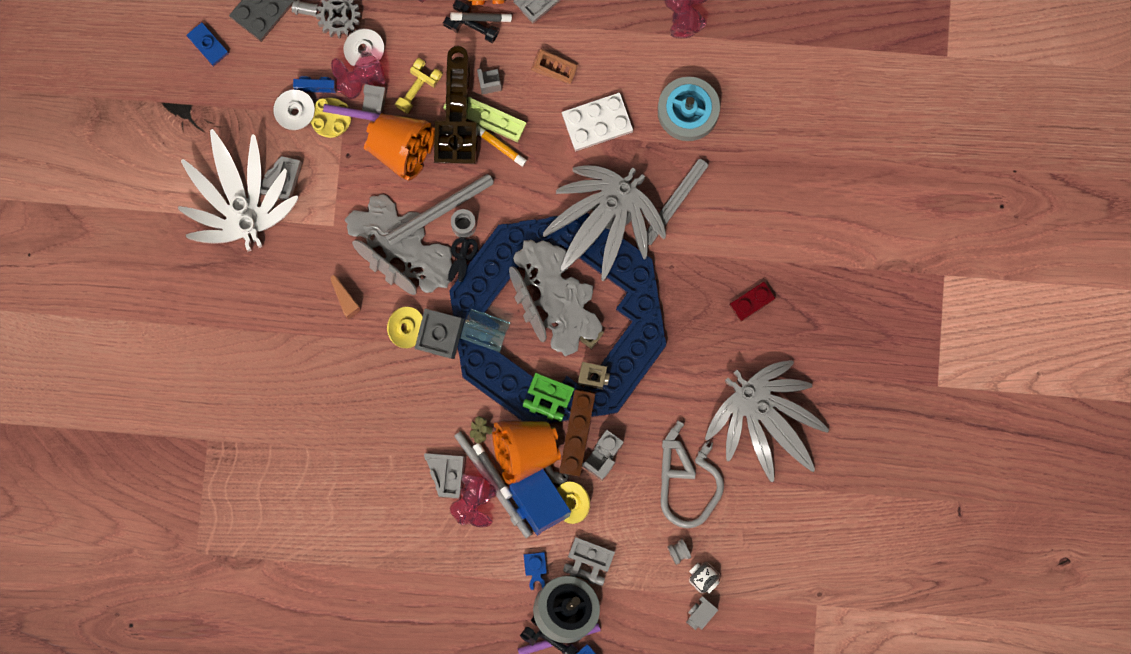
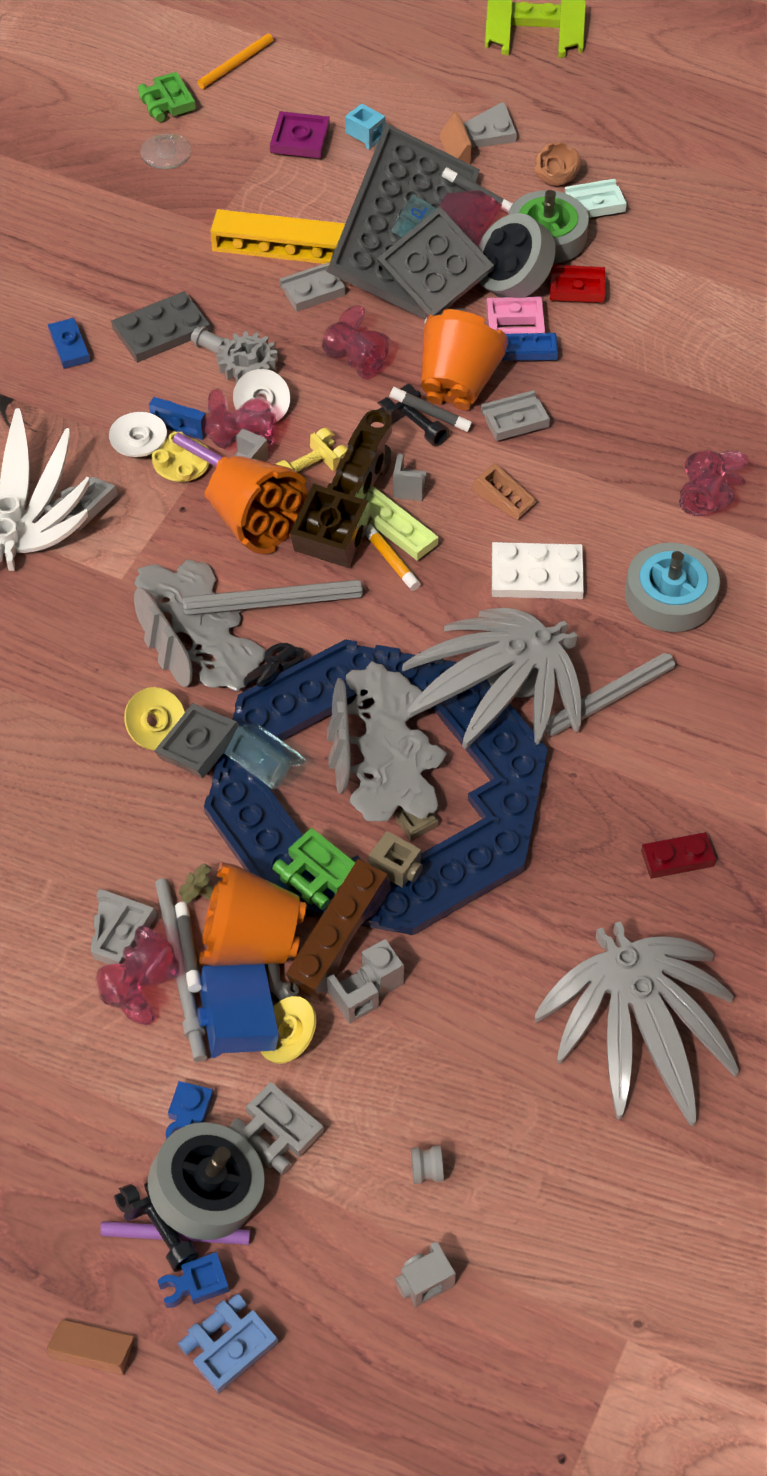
camera: 20 degrees right, 25 degrees down
nougat slope [330,275,361,320] -> none
light grey piece [451,209,476,238] -> none
light grey piece [660,420,724,528] -> none
head [689,562,720,594] -> none

